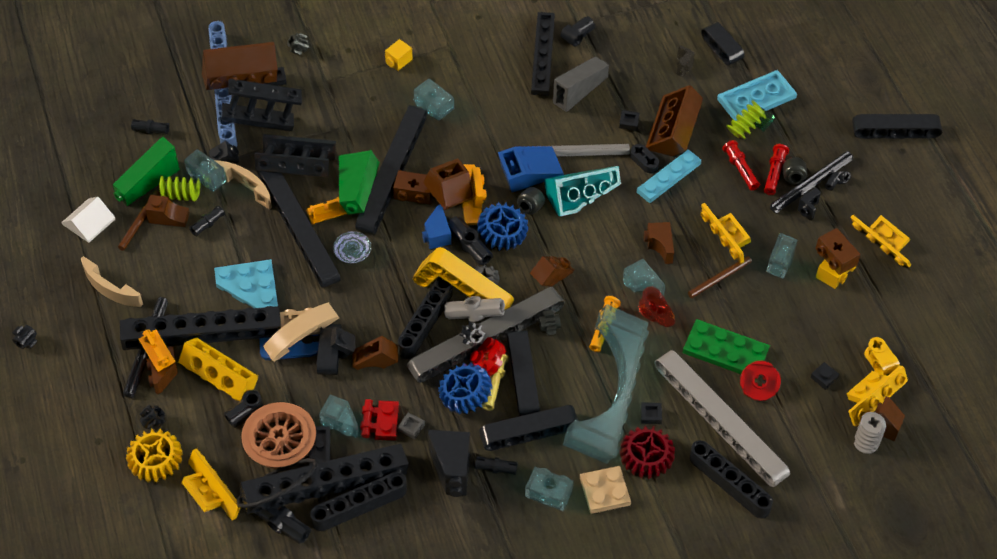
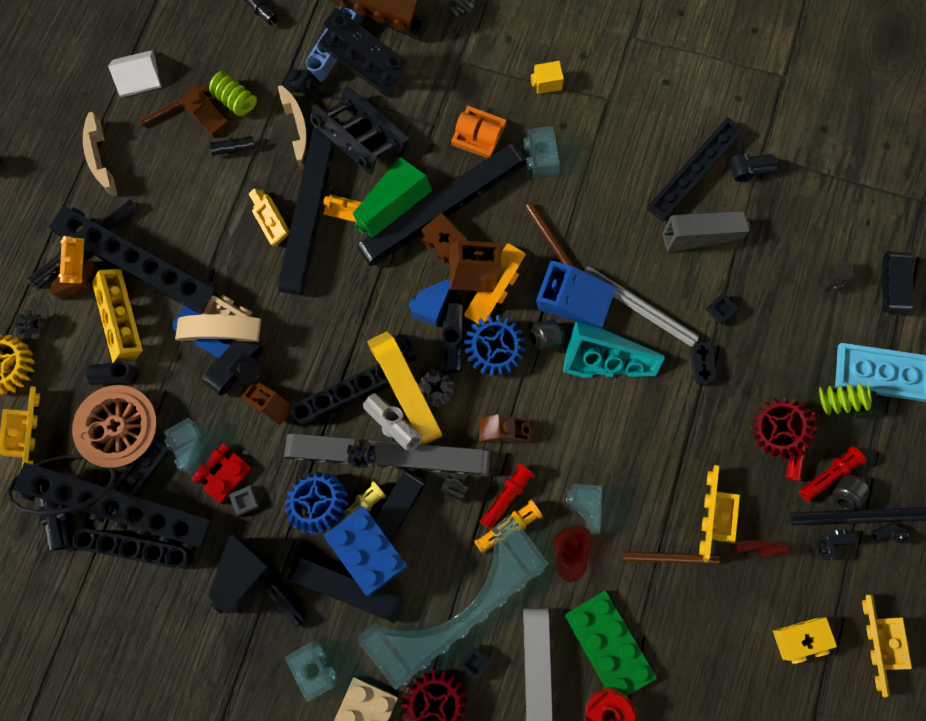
camera: 40 degrees right, 20 degrees up
green slope [113,137,180,206] -> none
clear light blue brick [184,149,226,192] -> none
medium azure plate [214,259,278,308] -> none
clear light blue dish [334,232,371,263] -> none
red plate [470,337,506,376] -> none
medium azure plate [637,150,701,203] -> none
reddish brown arch [643,222,674,264] -> none
reddish brown slope [646,85,703,156] -> none
clear light blue slope [766,233,798,278] -> none
reddish brown brick [816,228,861,275] -> none
none -> yellow hinge [249,189,290,246]
none -> blue brick [324,506,408,597]
none -> orange plate [451,105,507,158]
none -> red pin [479,463,535,530]
none -> reddish brown bar [525,202,575,267]
none -> clear red slope [732,540,790,558]
none -> dark red gear [751,397,818,460]

